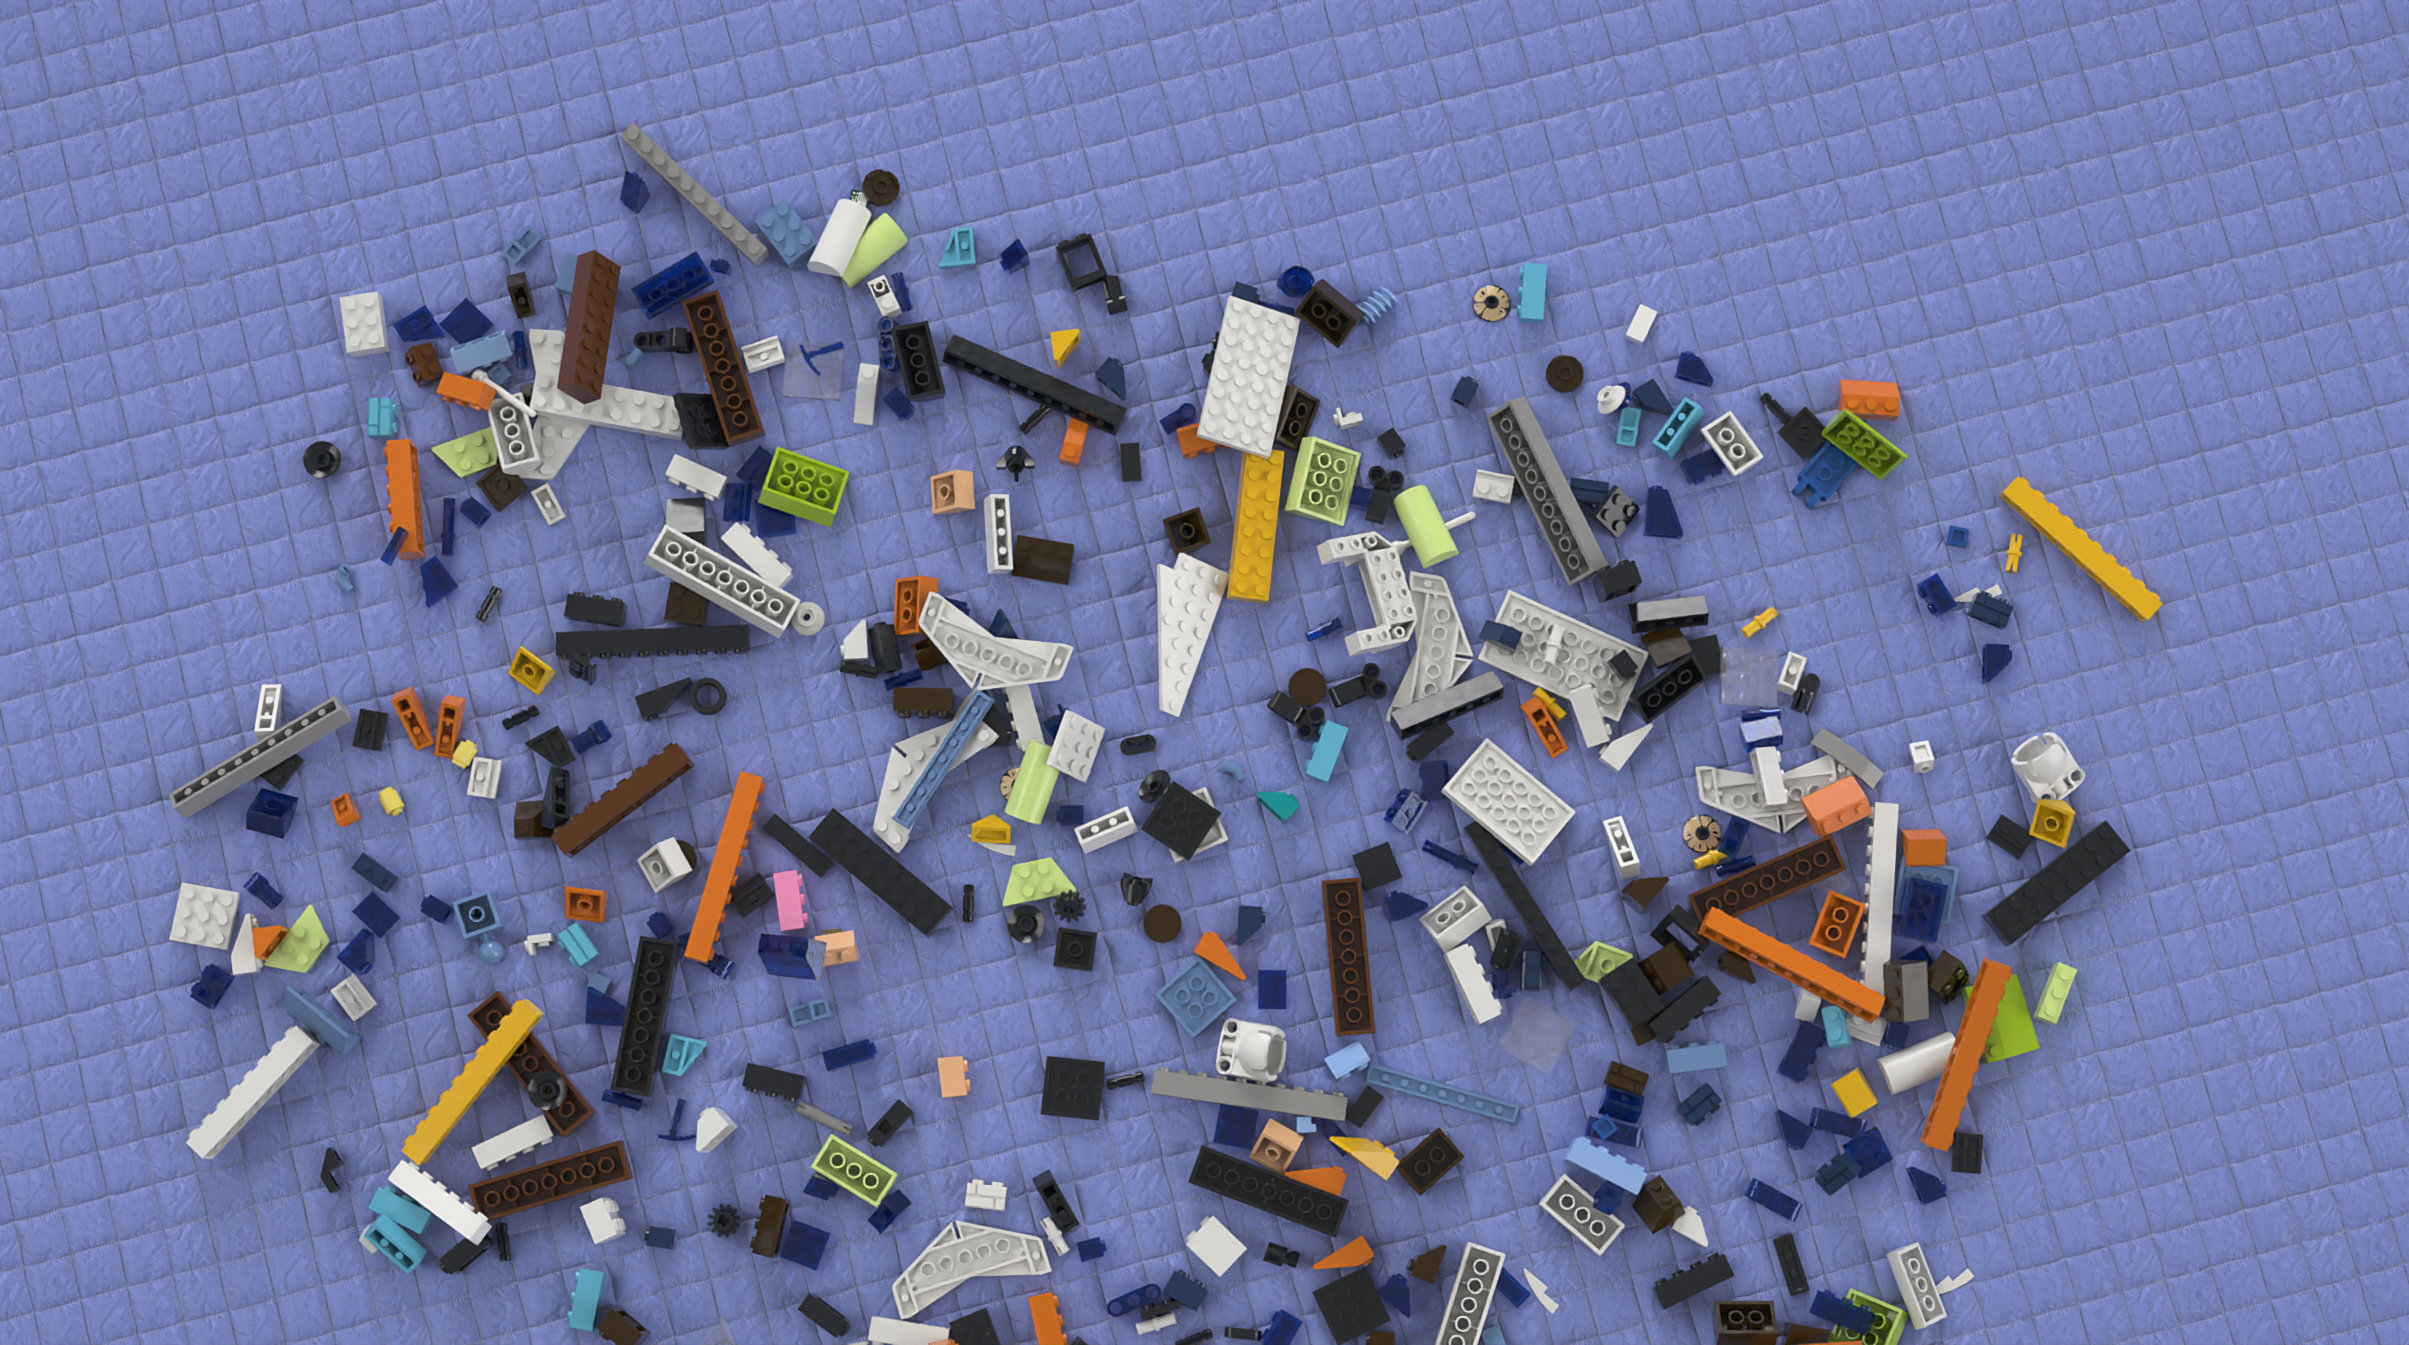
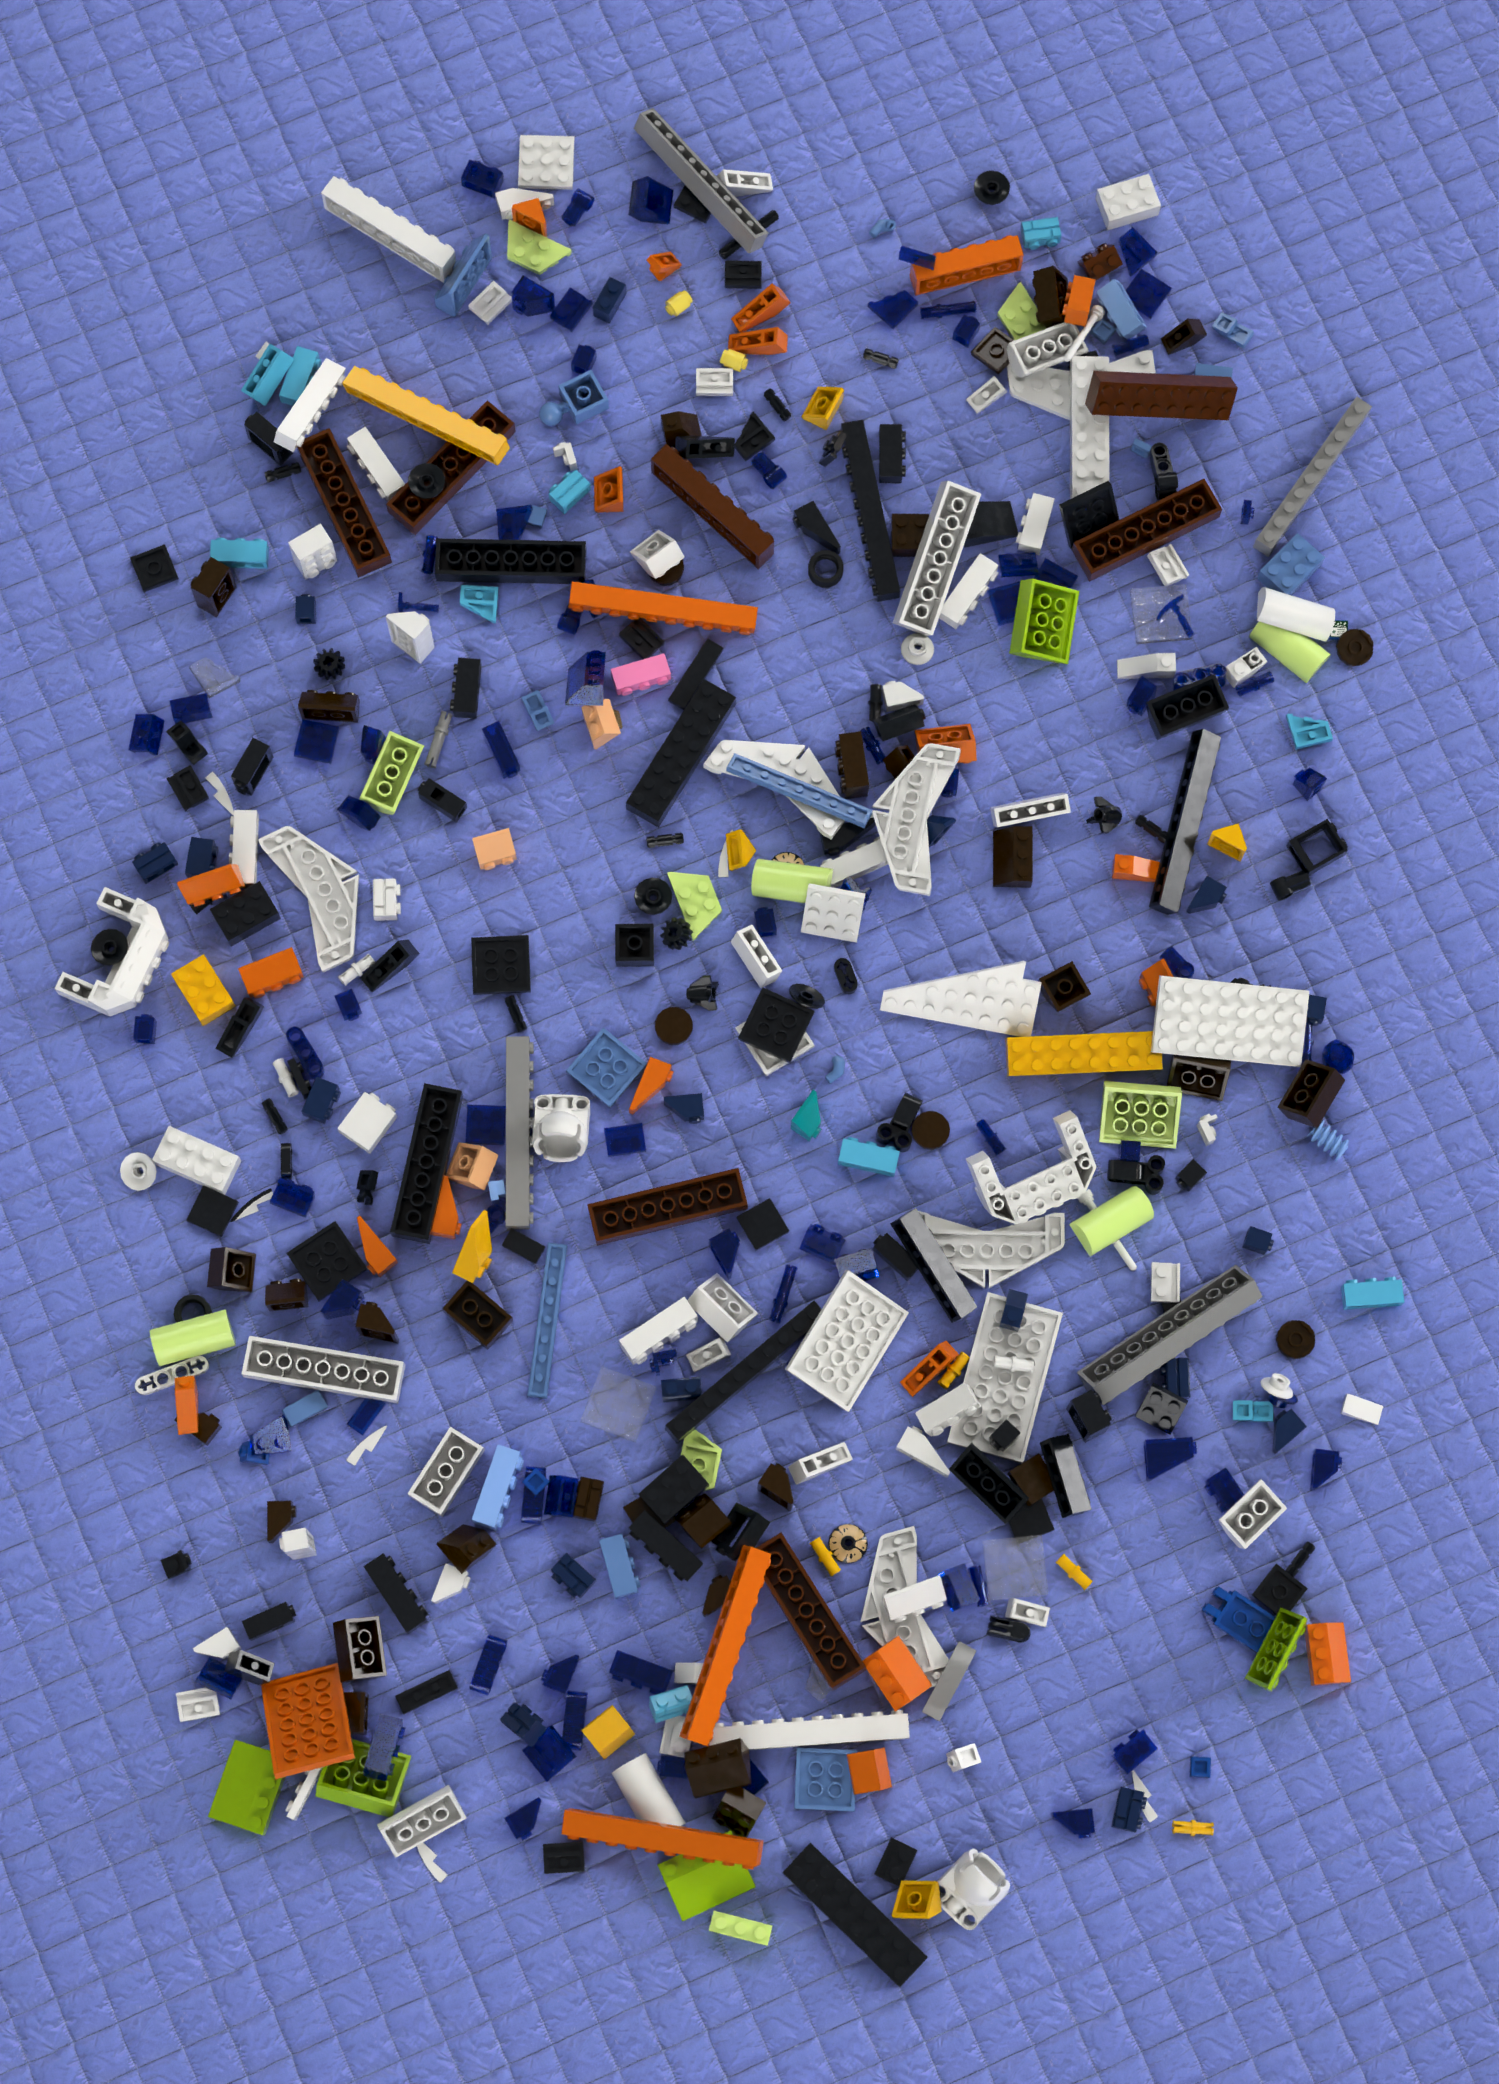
camera: 80 degrees right, 5 degrees down
black slope [320,1147,344,1194] -> none
clear blue slope [620,171,651,214] -> none
clear blue slope [631,251,715,320] -> none
clear blue brick [646,911,676,939] -> none
light nougat slope [930,470,975,514] -> none
black tile [1120,442,1142,482] -> none
light blue slope [1324,1040,1370,1081] -> none
black piece [1328,663,1387,708] -> none
tan dish [1473,285,1510,322] -> none
black hinge [1489,927,1523,973] -> none
clear blue brick [1593,1180,1624,1216] -> none
medium azure brick [1652,397,1705,460] -> none
clear blue pin [1715,855,1756,877] -> none
clear blue slope [1717,816,1750,859] -> none
orange slope [1808,890,1866,960] -> none
clear blue brick [1894,877,1948,944] -> none
yellow brick [2000,476,2163,623] -> none
none -> black axle [719,210,779,259]
none -> dark brown slope [1032,265,1068,328]

